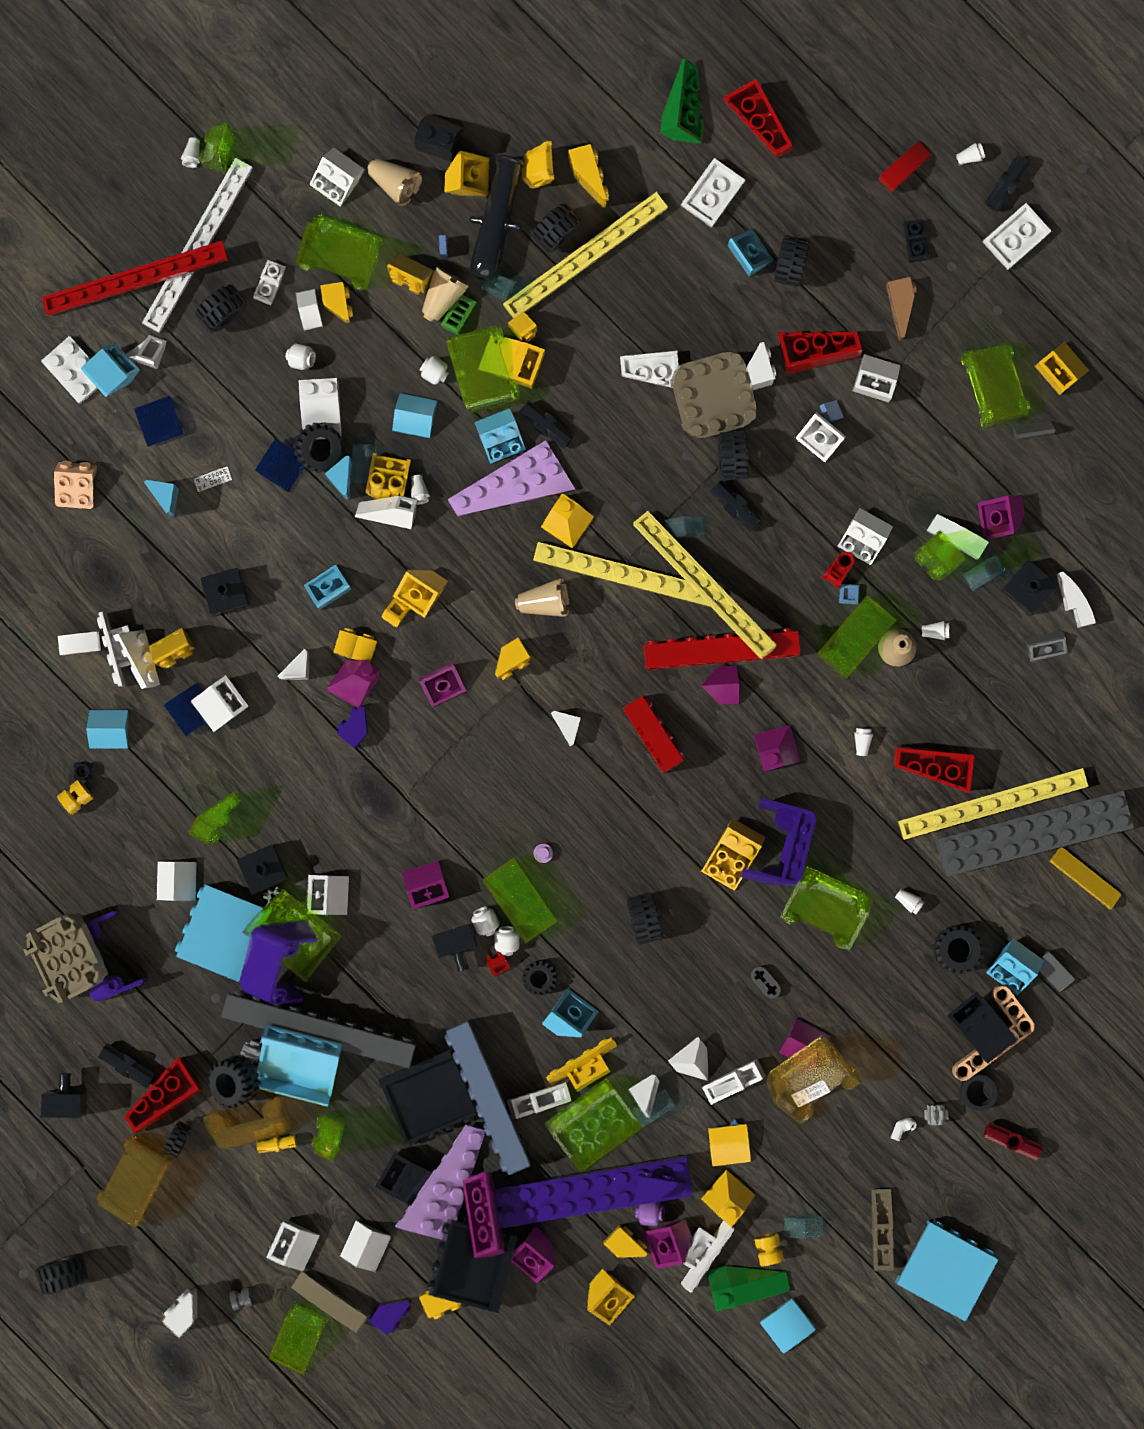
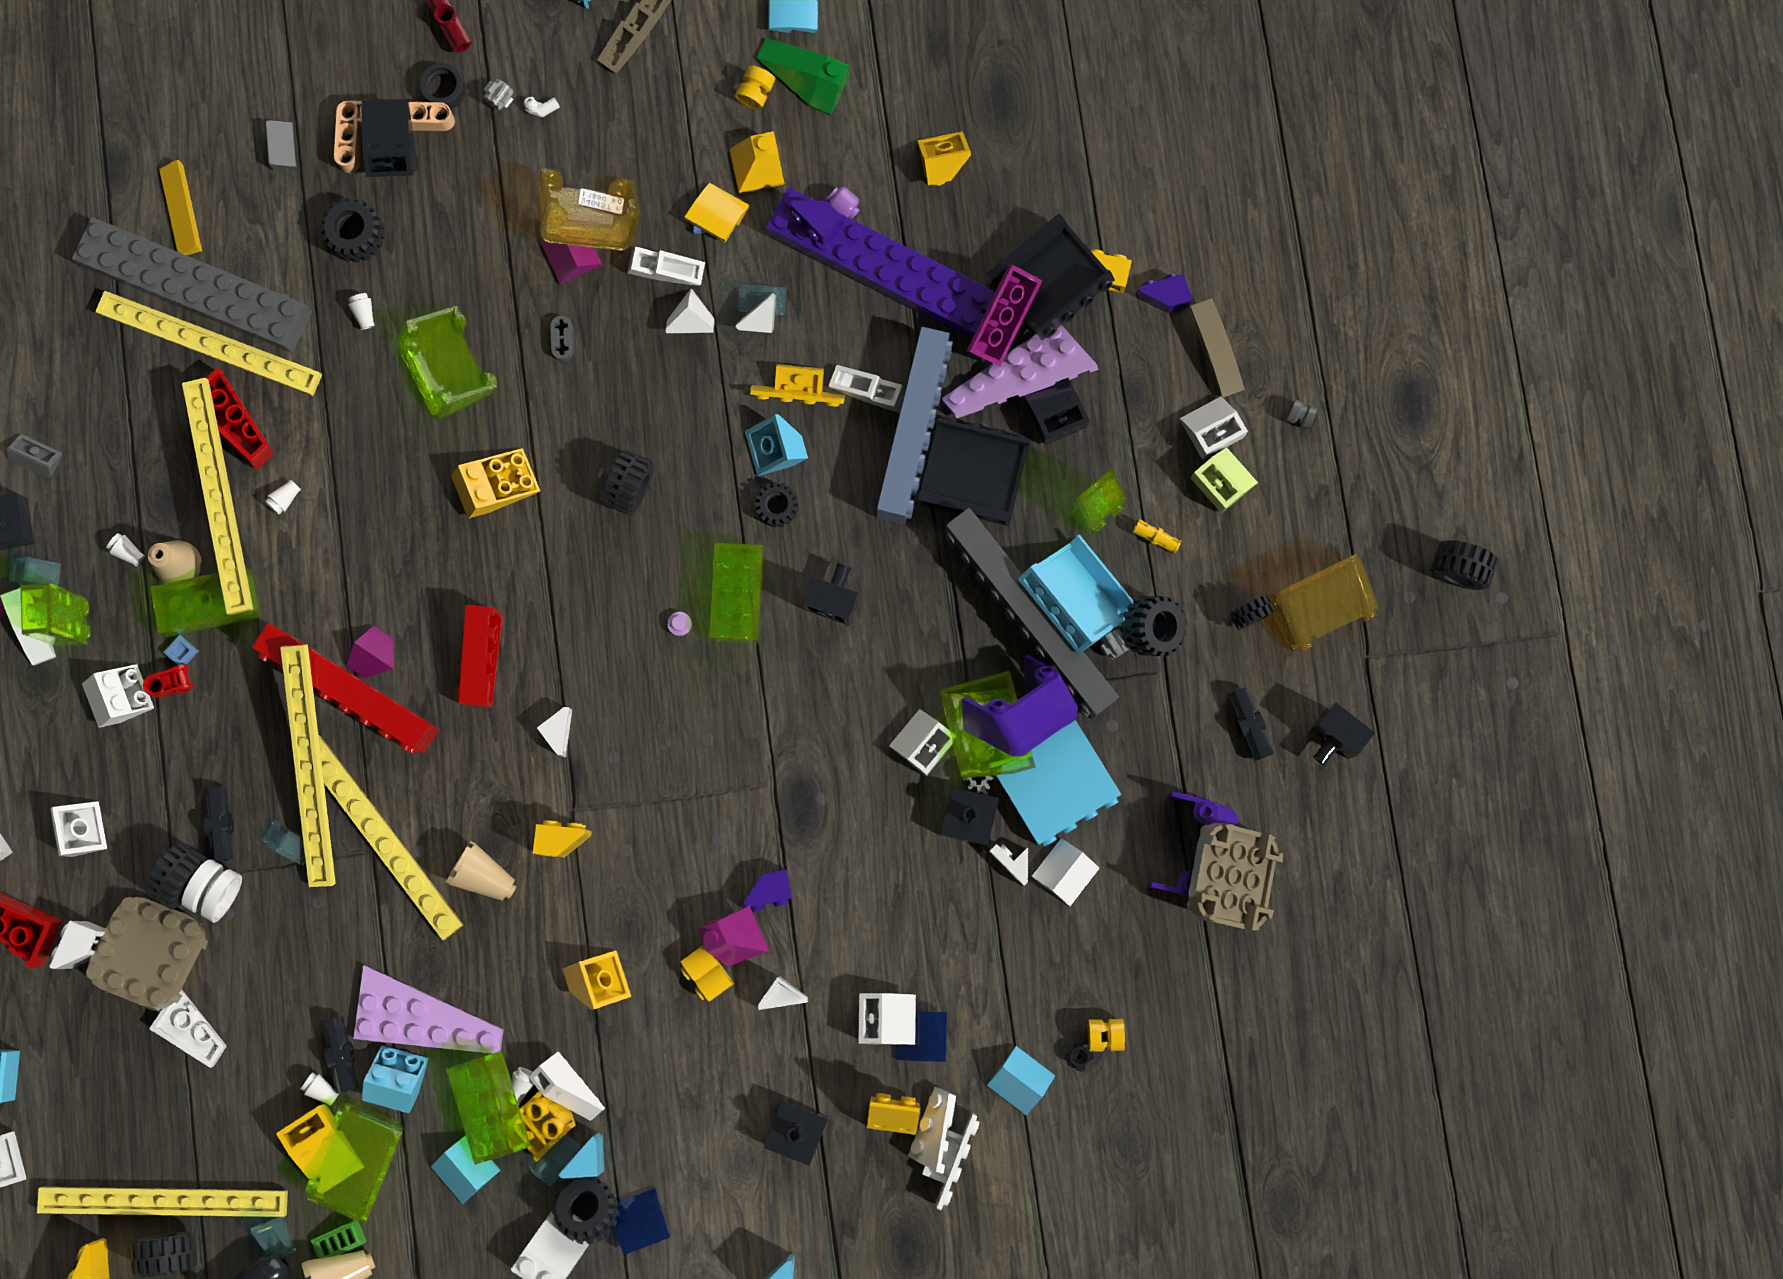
camera: 140 degrees left, 5 degrees down
white slope [58,632,101,655] -> none
red wedge [124,1057,203,1133] -> none
white slope [162,1287,198,1337] -> none
clear neon green slope [188,792,241,845] -> none
clear sticker [193,467,232,492] -> none
clear yellow windscreen [203,1095,291,1149] -> none
clear neon green slope [269,1303,329,1375] -> none
medium azure slope [304,564,352,610] -> none
white slope [340,1220,391,1272] -> none
yellow slope [382,598,410,628] -> none
magenta slope [402,861,450,909] -> none
magenta slope [418,663,466,707] -> none
white head [420,356,449,385] -> none
white head [471,906,500,936] -> none
red tile [486,951,511,977] -> none
white head [494,926,520,956] -> none
yellow slope [508,311,537,343] -> none
magenta slope [512,1227,556,1283] -> none
yellow slope [541,493,594,549] -> none
clear neon green slope [545,1078,643,1172] -> none
yellow slope [603,1225,648,1258] -> none
magenta slope [644,1219,692,1269] -> none
white bracket [681,1221,734,1292] -> none
dark purple windscreen [740,798,816,886] -> none
magenta slope [753,725,801,772] -> none
clear light blue slope [784,1216,824,1239] -> none
medium blue tile [820,400,844,423] -> none
medium azure slope [986,938,1044,995] -> none
none -> light yellow plate [182,378,253,615]
none -> white wheel [182,859,242,923]
none -> white cone [301,1072,339,1106]
none -> clear neon green brick [446,1051,531,1165]
none -> white slope [989,844,1028,886]
none -> yellowish green slope [1191,447,1258,513]

